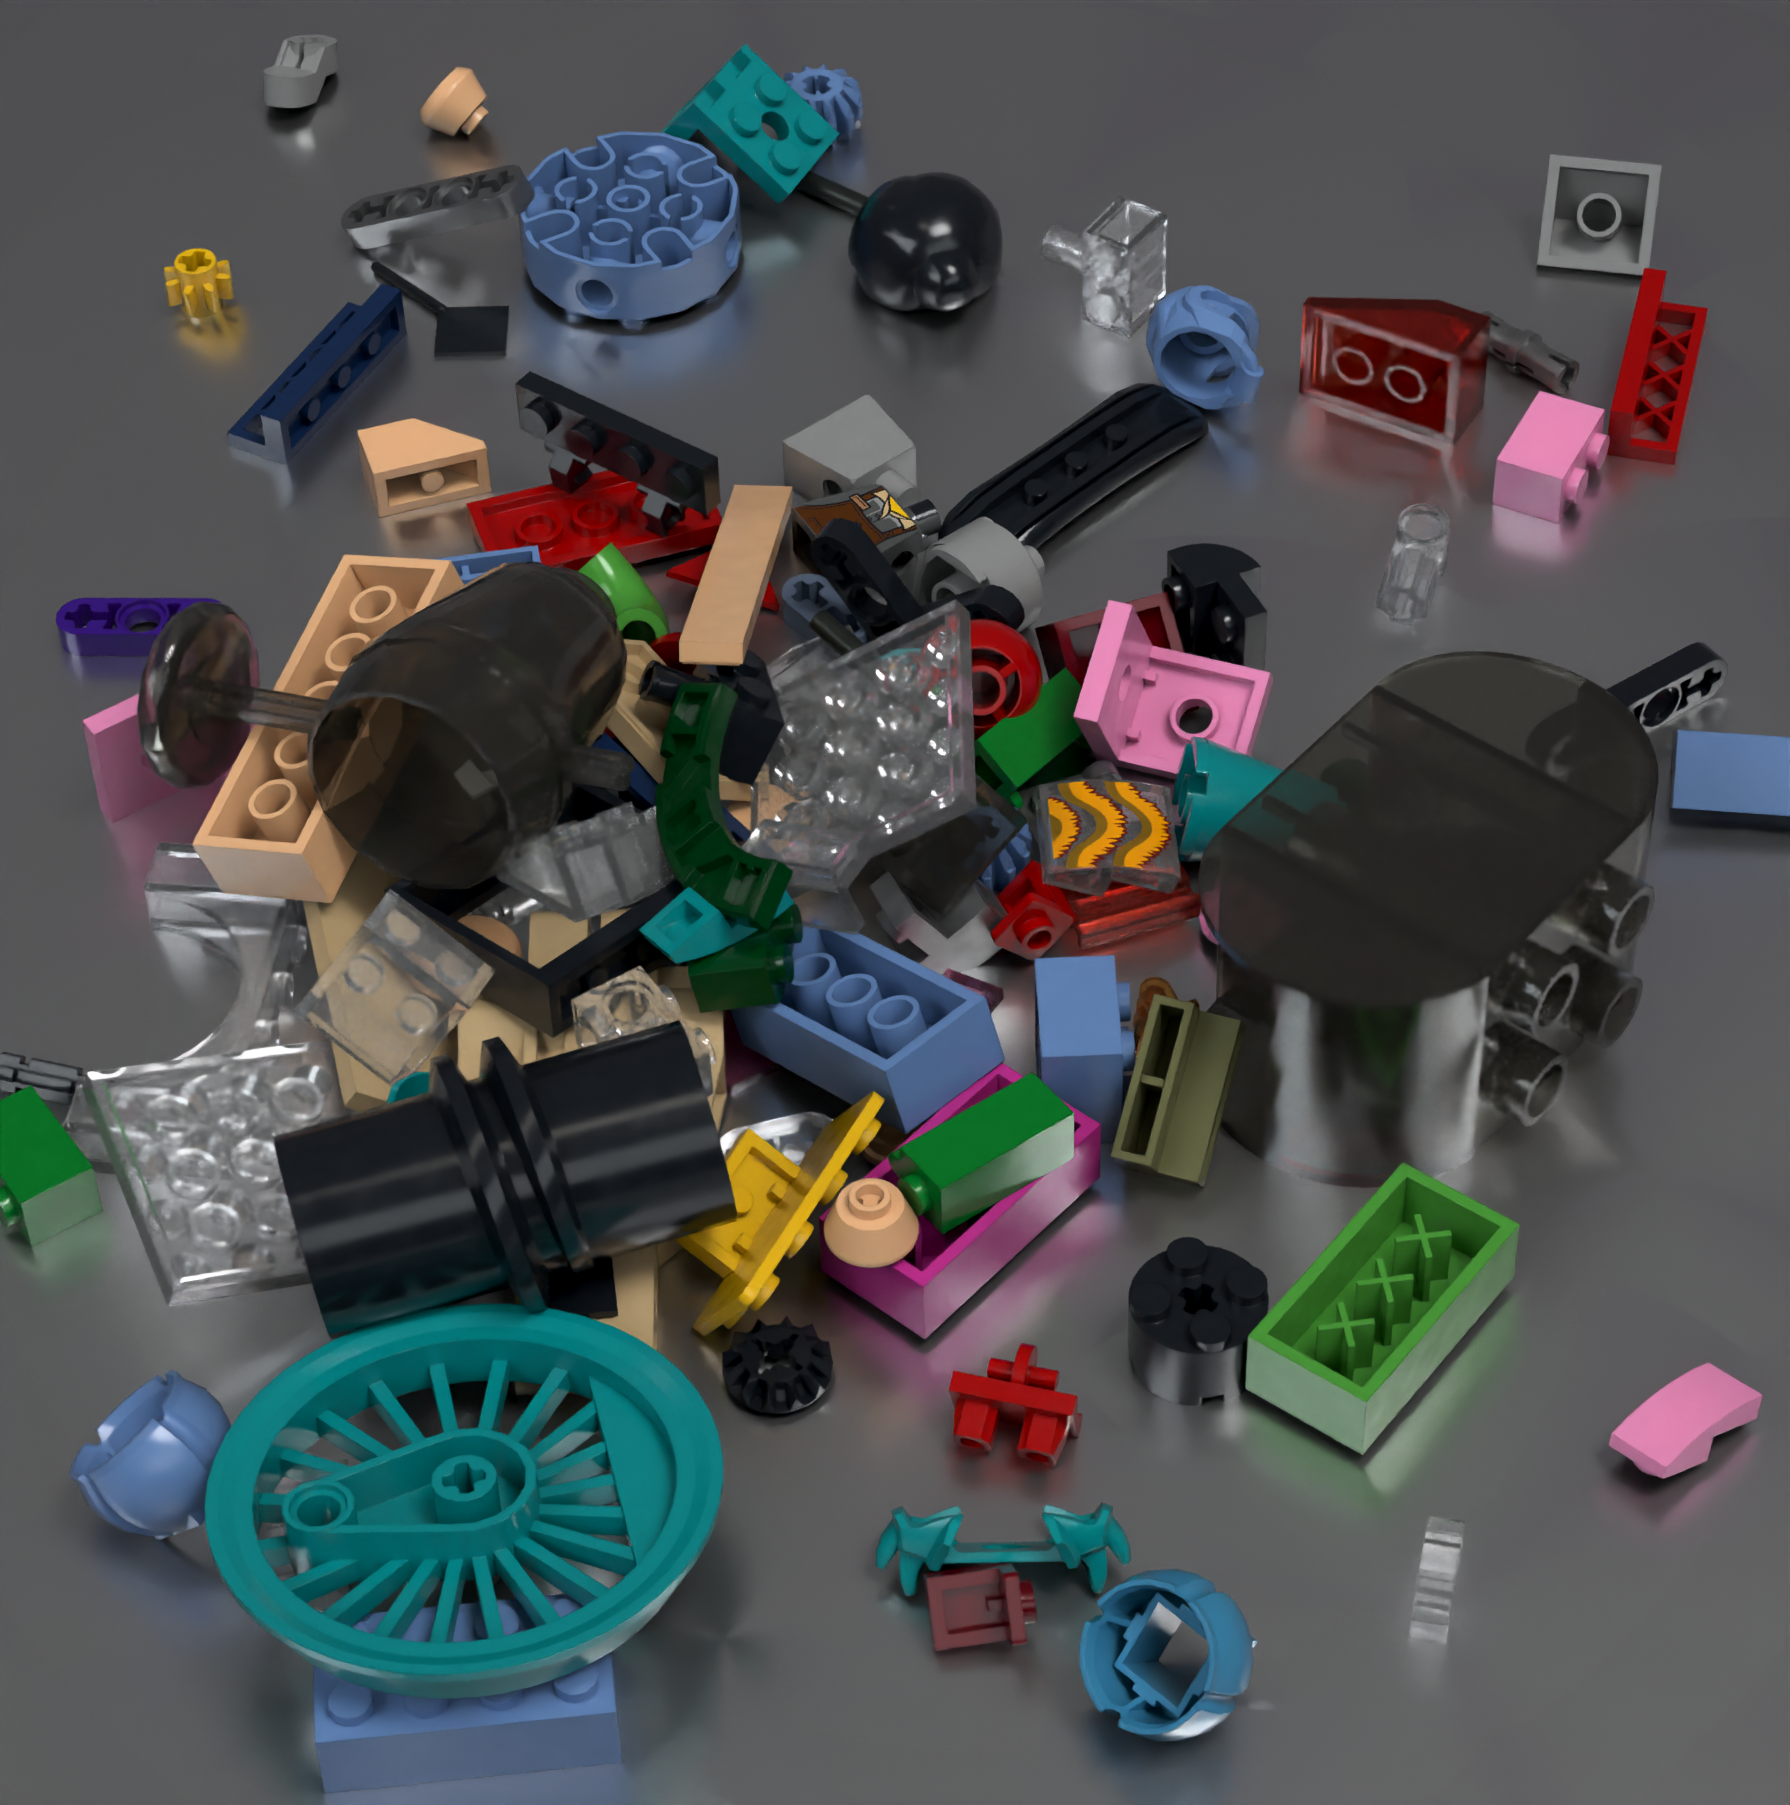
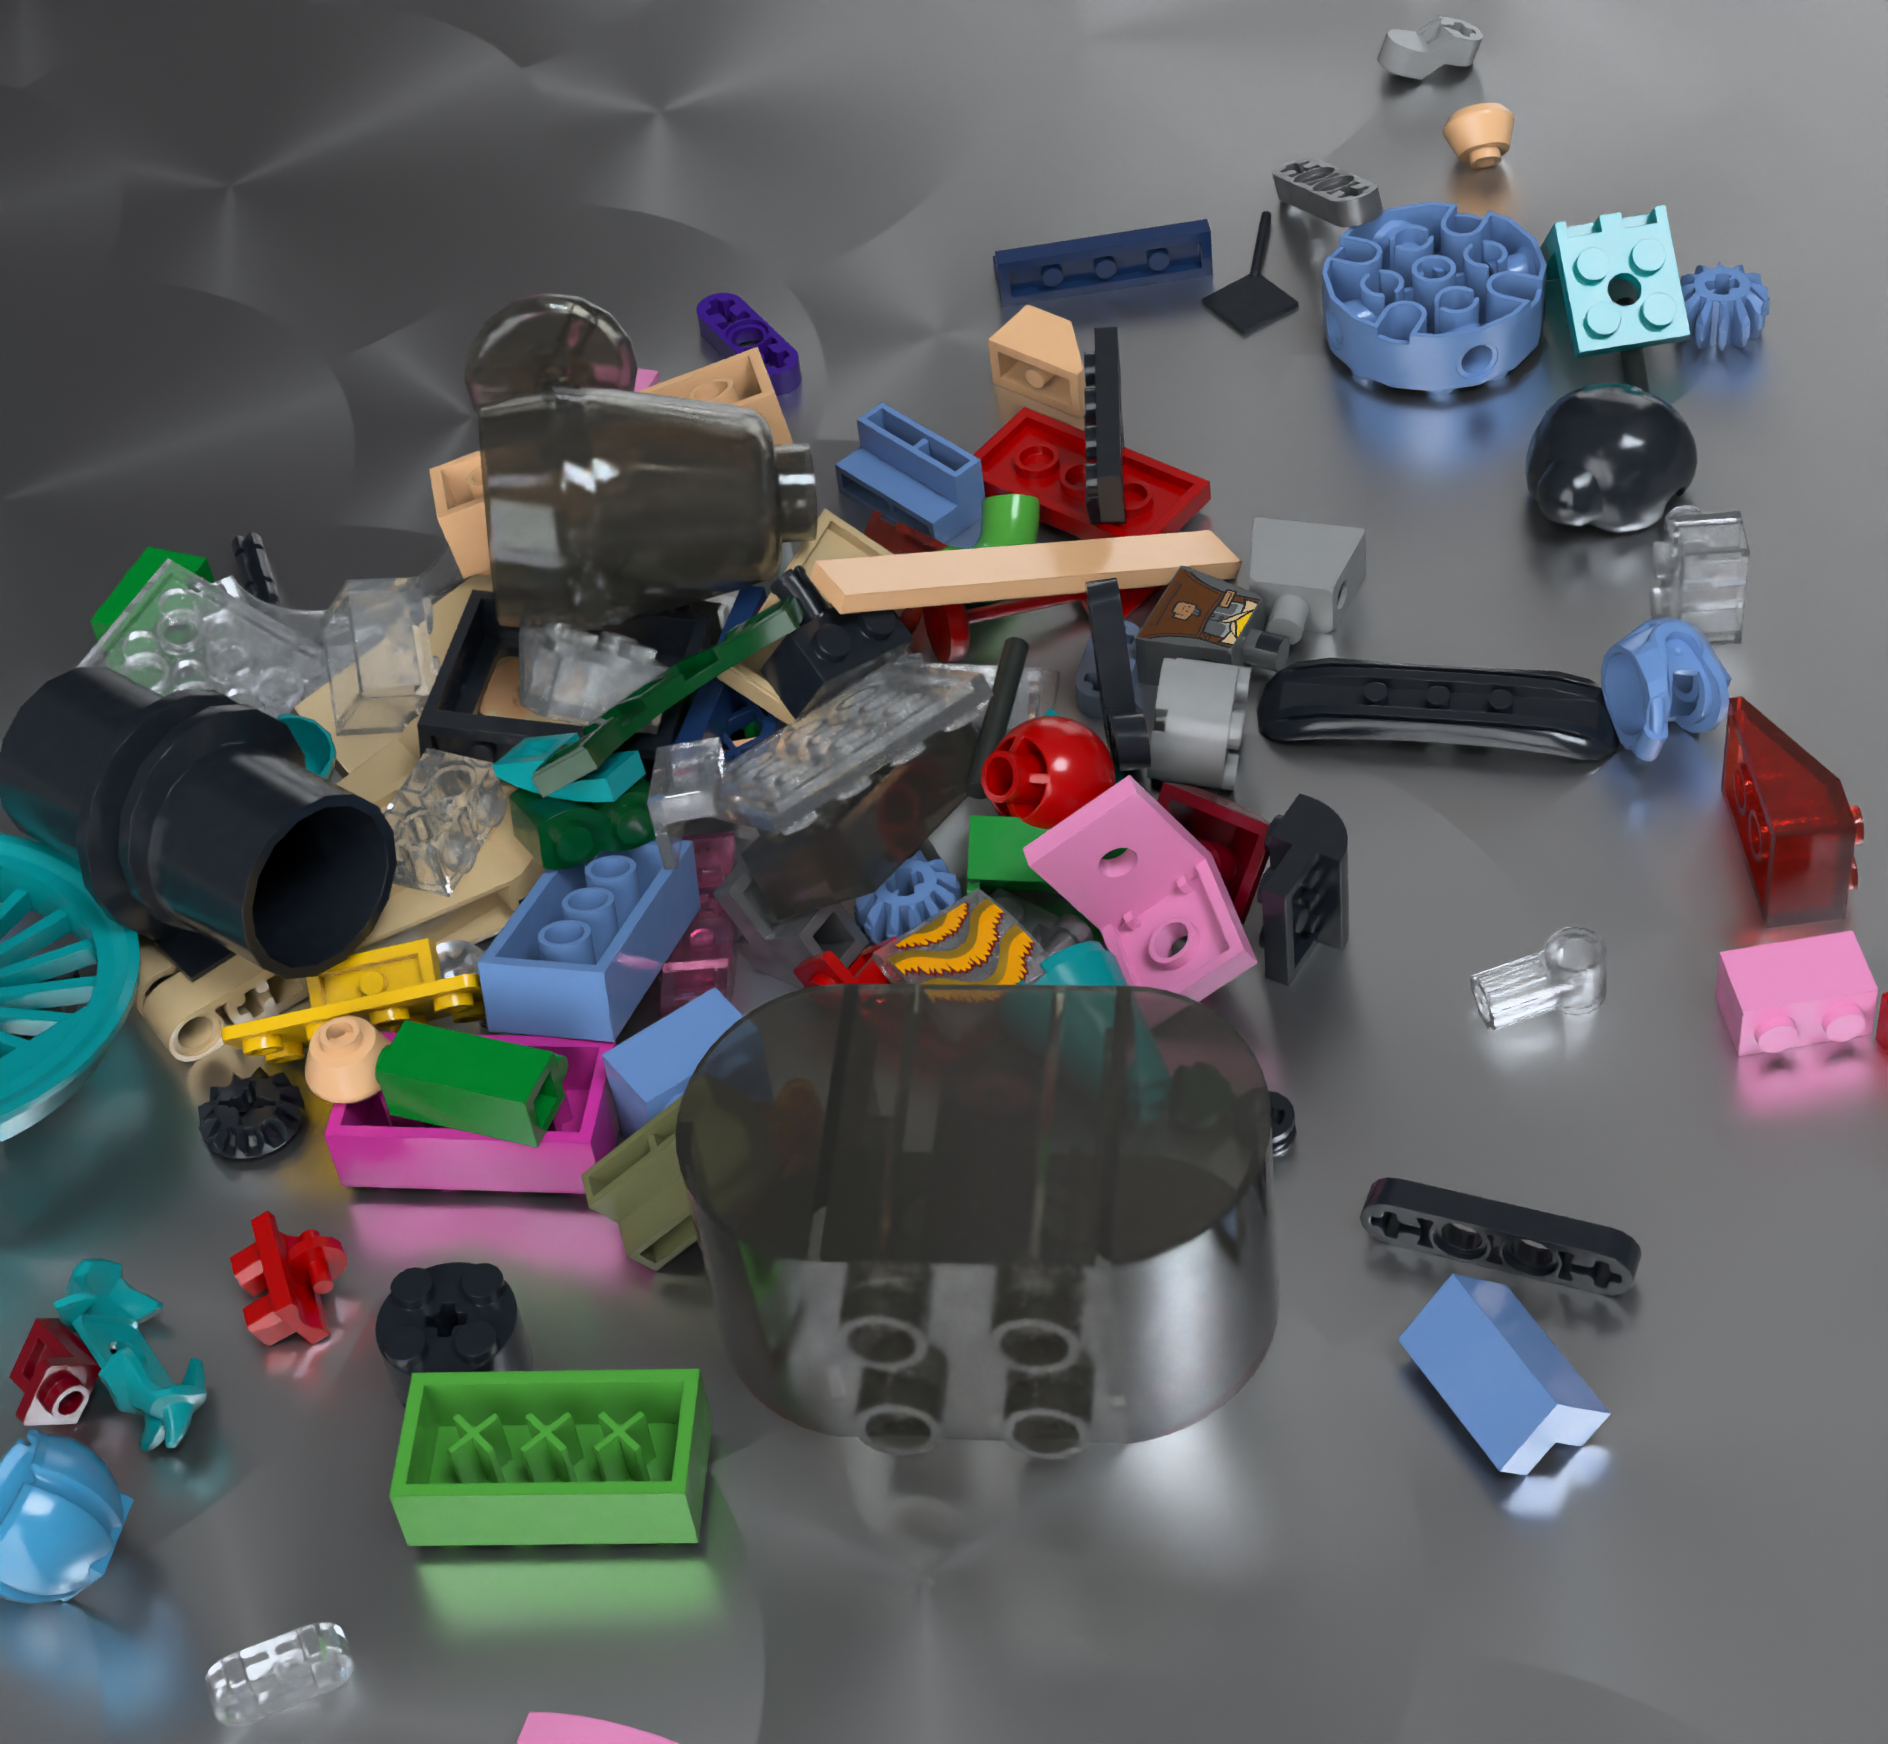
camera: 60 degrees right, 0 degrees up
yellow gear [164,248,234,318] -> none

